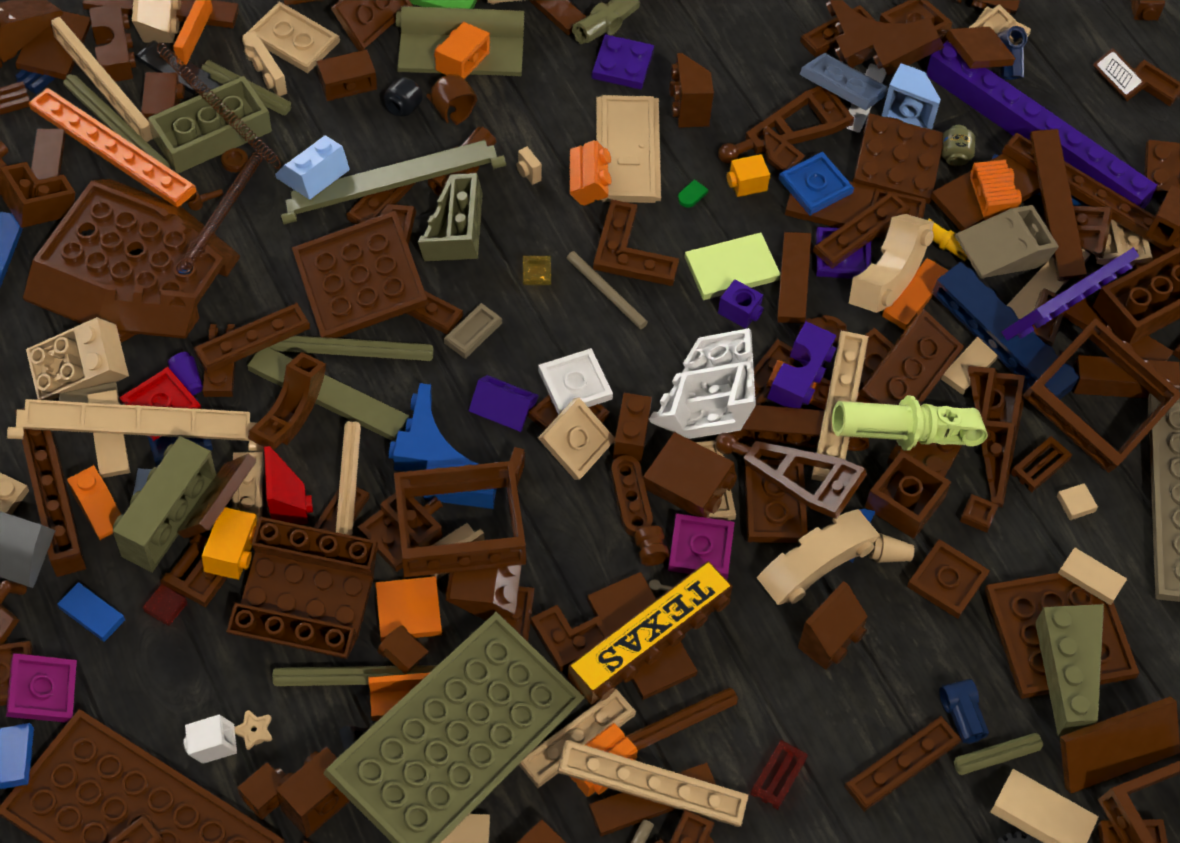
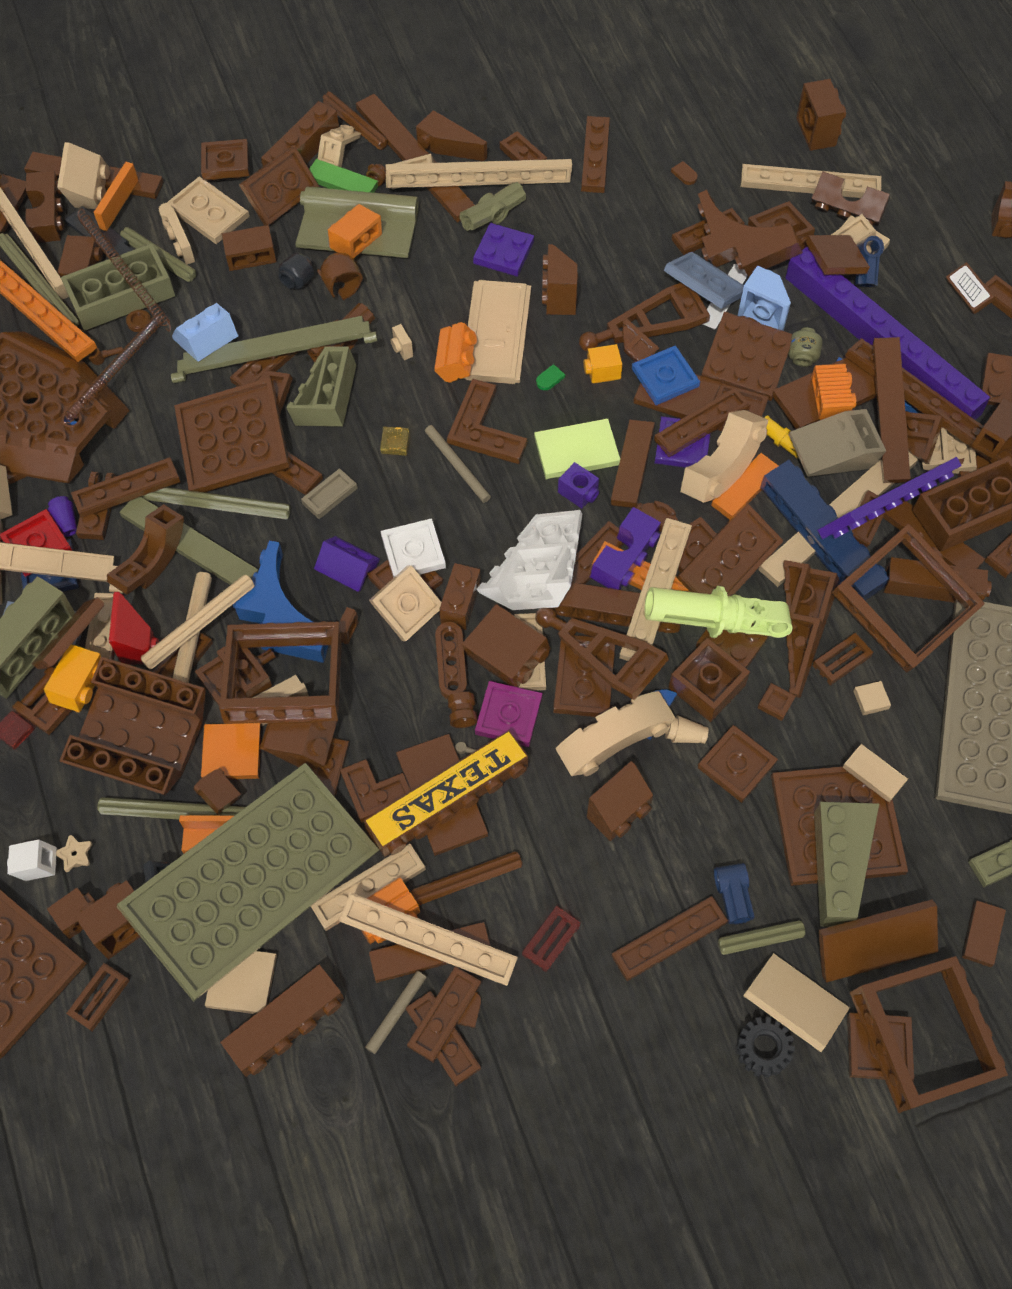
camera: 10 degrees right, 5 degrees up
none -> tan axle [141,574,255,669]

